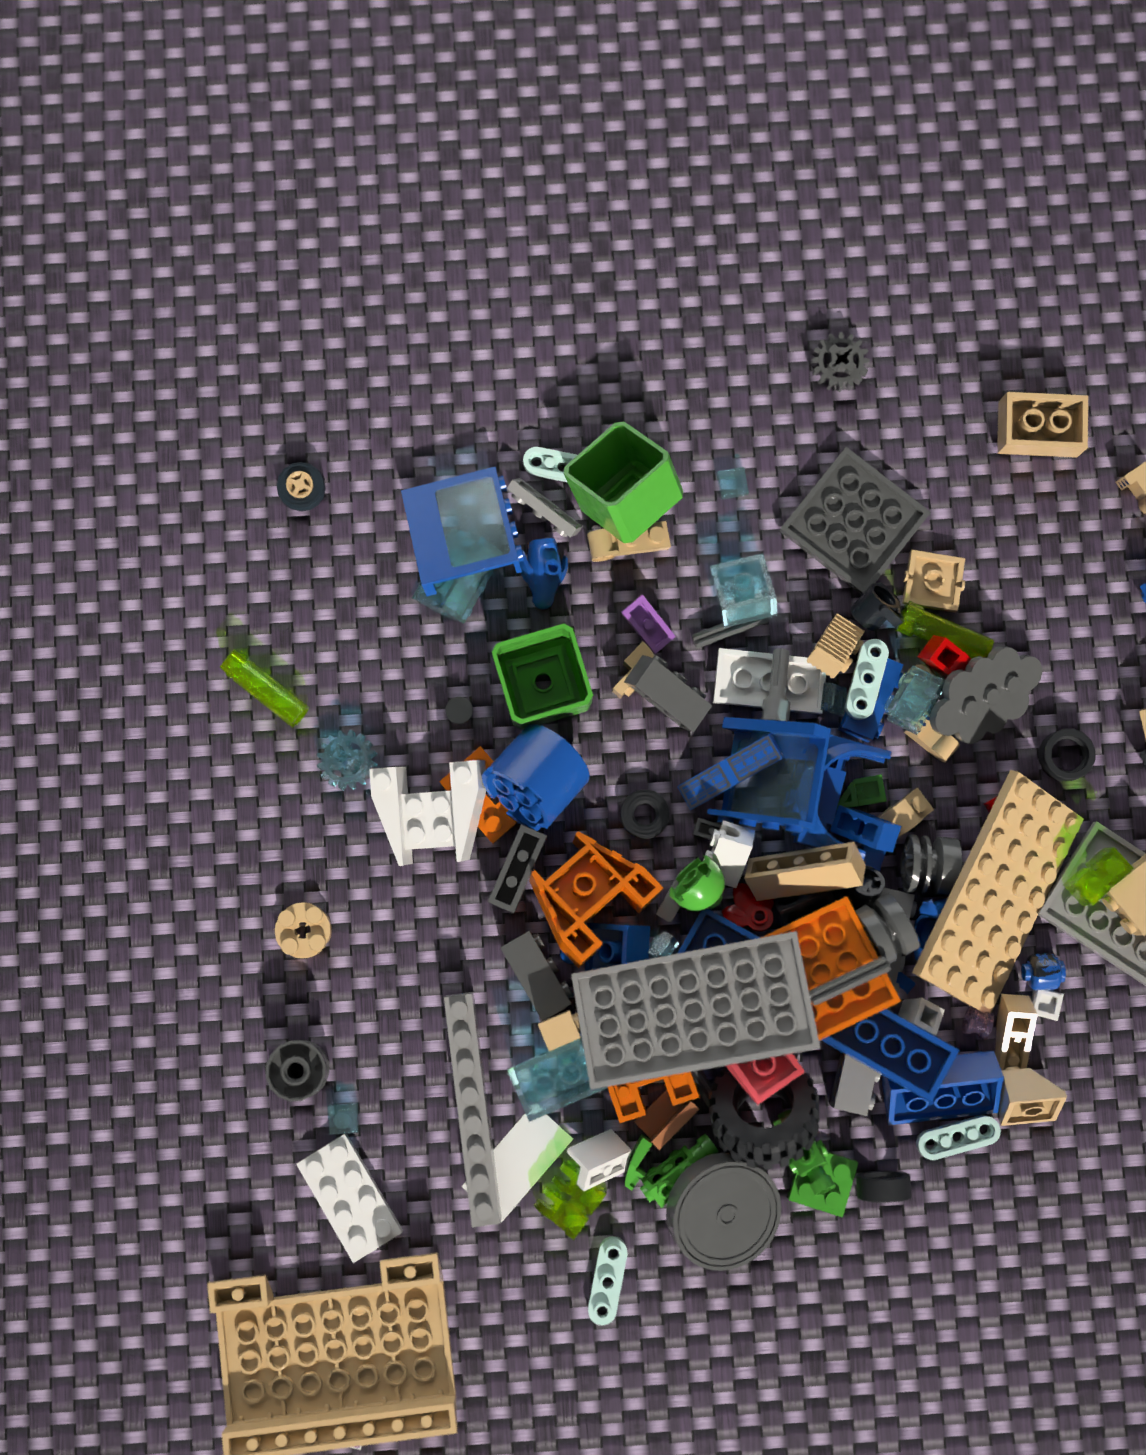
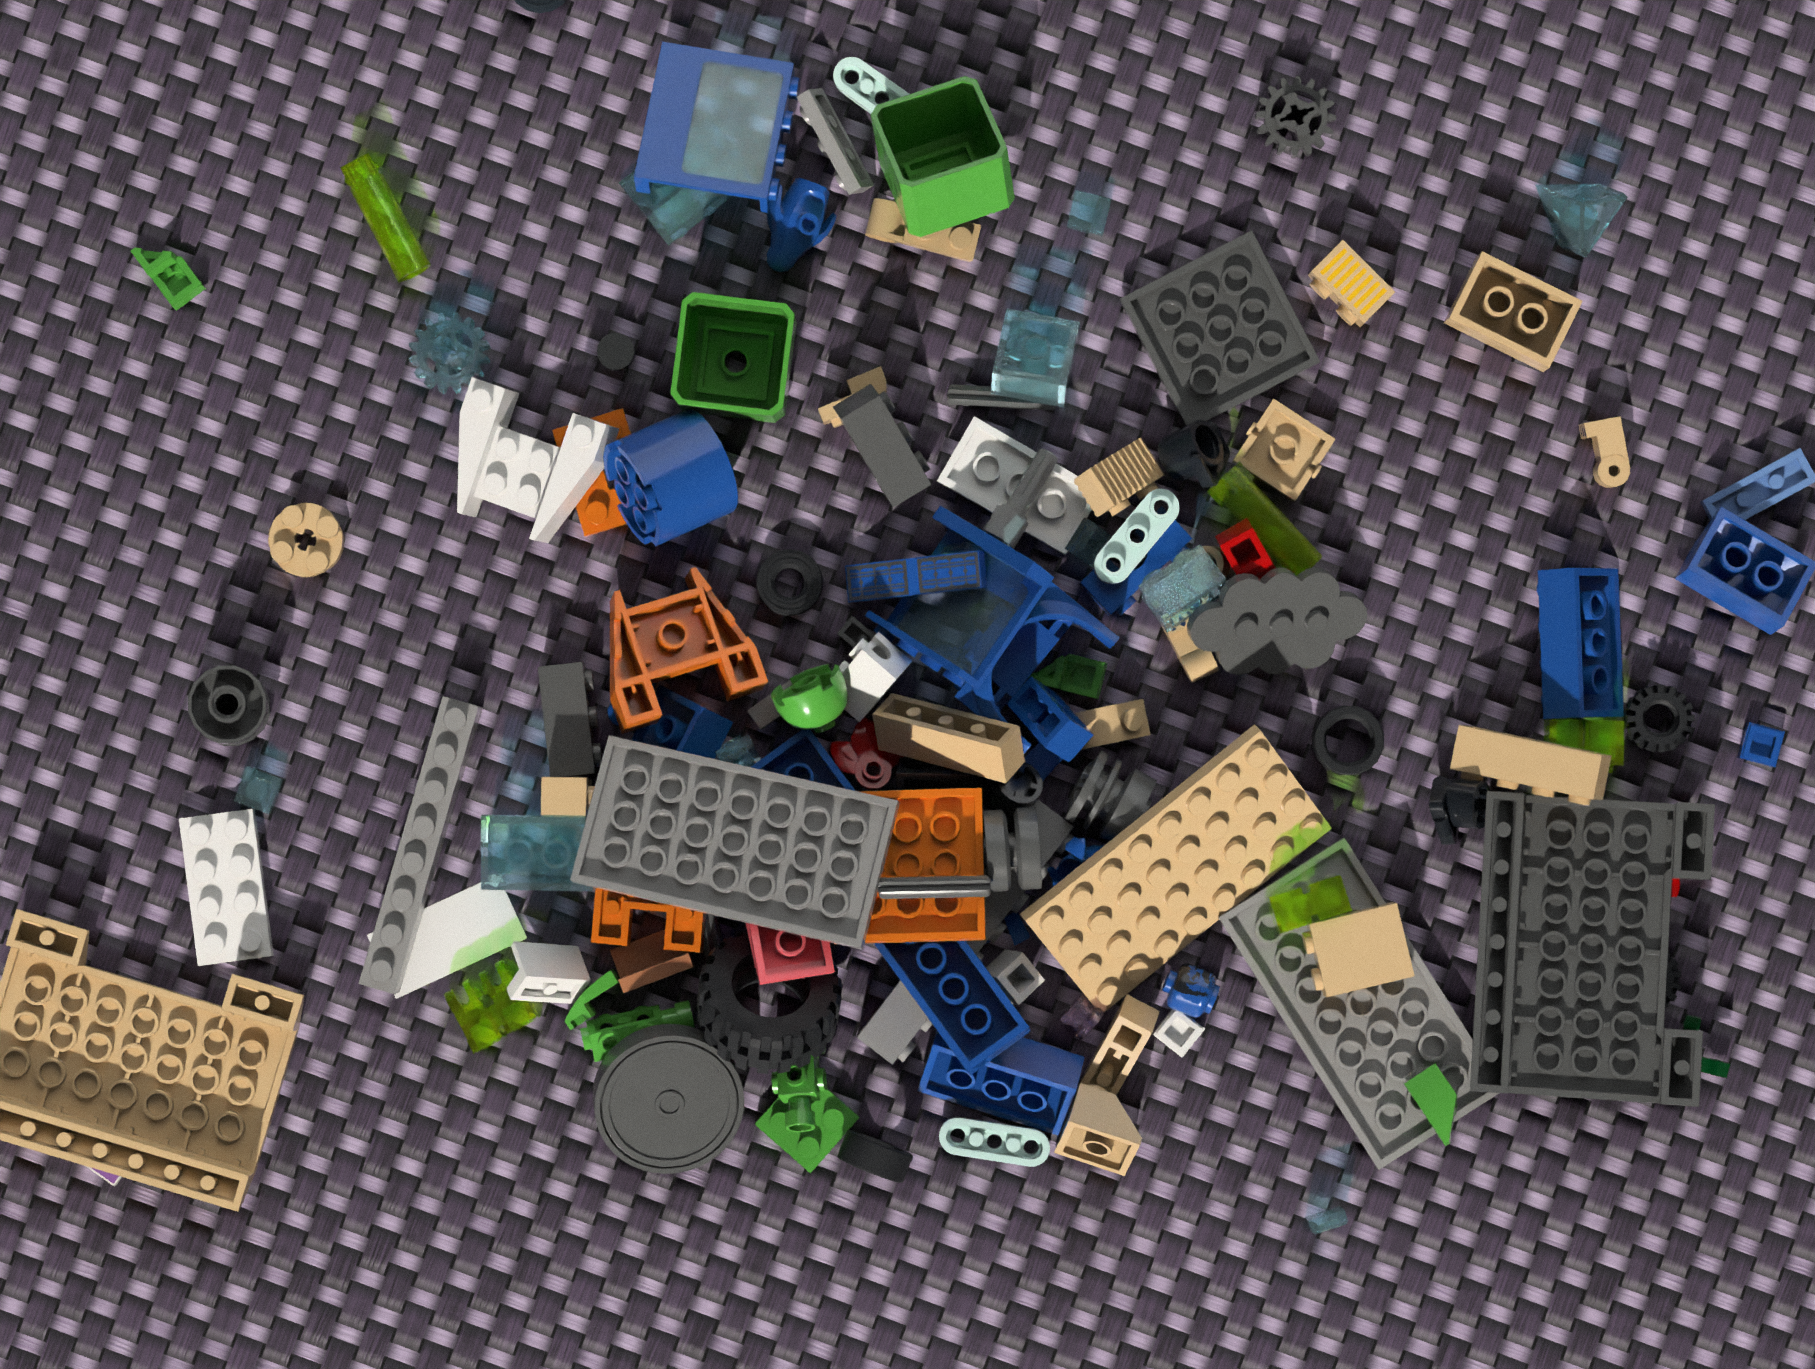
camera: 25 degrees right, 5 degrees up
dark grey brick [488,825,547,913] -> none
light aqua plate [588,1236,627,1325] -> none
medium lavender plate [621,594,676,654] -> none
none -> bright green slope [131,247,206,311]
none -> tan brick [1308,240,1395,327]
none -> clear light blue slope [1535,184,1628,258]

